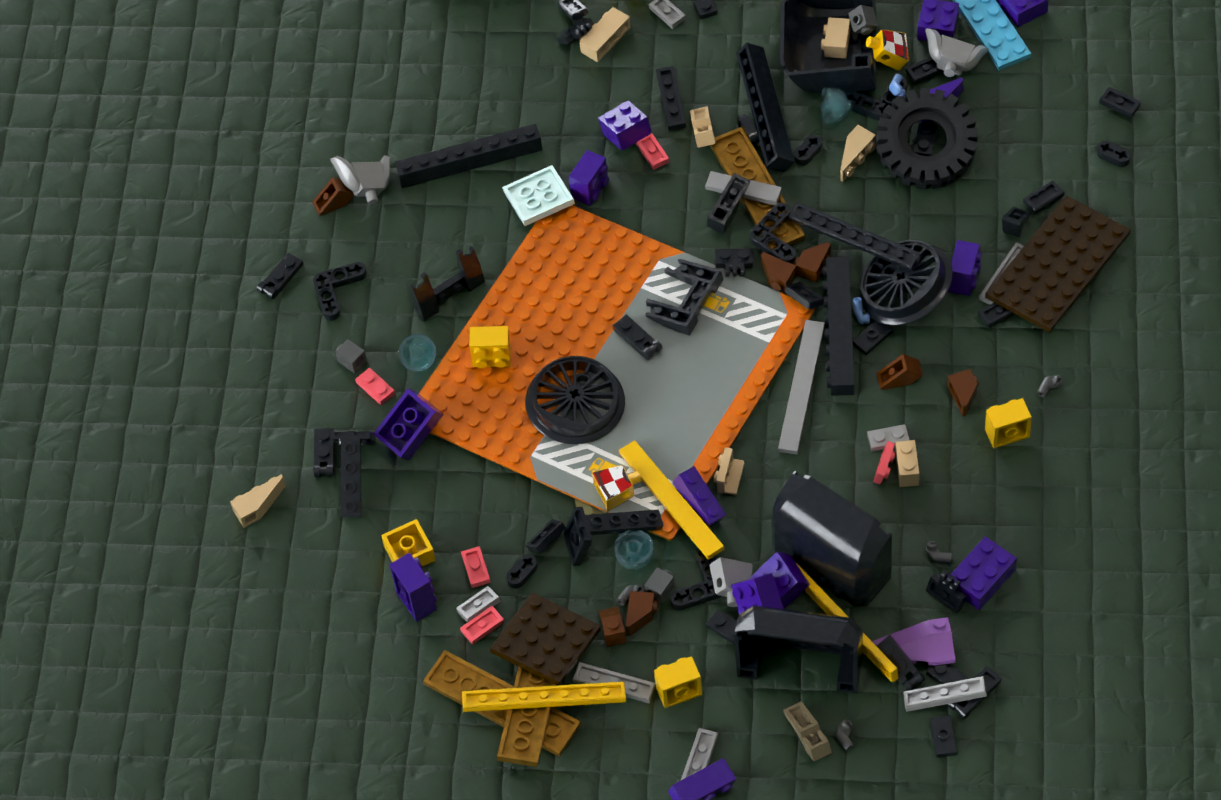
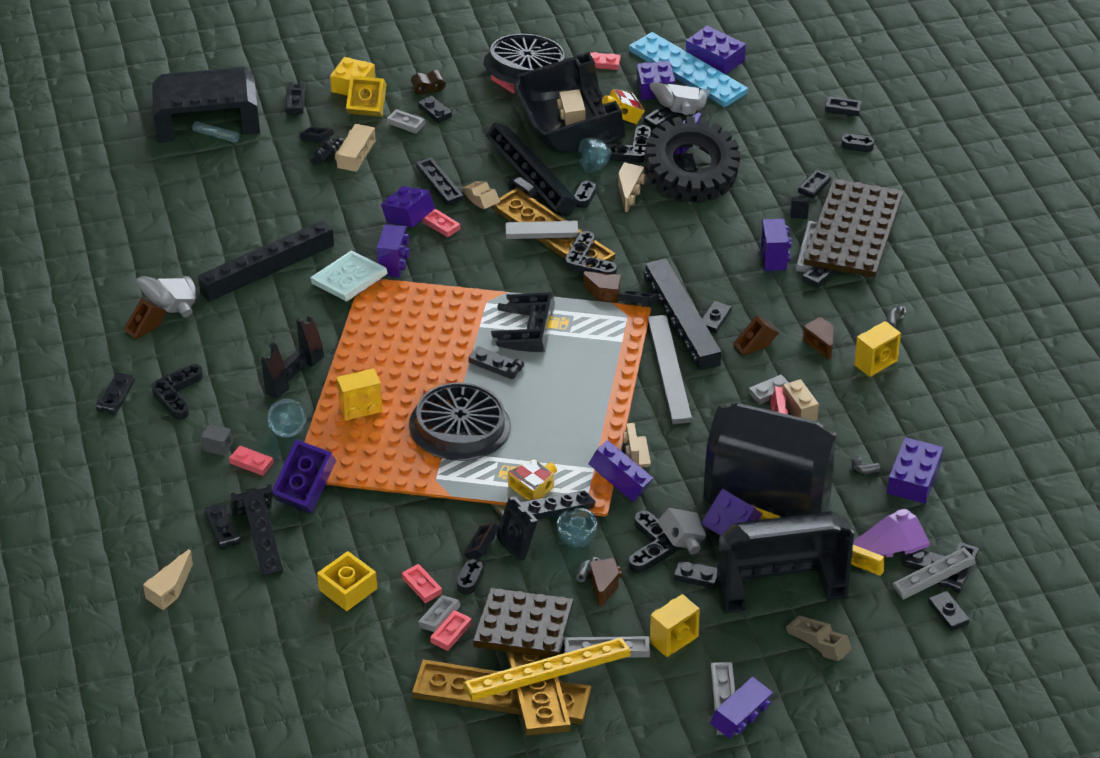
camera: 25 degrees left, 15 degrees down
dark purple brick [389,552,437,622] -> none
reddish brown slope [599,607,626,647] -> none
yellow tile [619,440,724,560] -> none
dark grey brick [644,567,675,603] -> none
black slope [707,173,750,234] -> none
black hinge [715,249,753,277] -> none
dark purple brick [731,573,783,614] -> none
black tile [788,202,922,271] -> none
reddish brown slope [794,242,831,283] -> none
dark grey arm [836,720,854,751] -> none
dark grey brick [848,5,879,35] -> none
medium blue arm [852,297,870,325] -> none
black piece [861,240,953,326] -> none
black plate [877,635,925,691] -> none
medium blue arm [889,74,906,97] -> none
black hinge [926,571,966,613] -> none

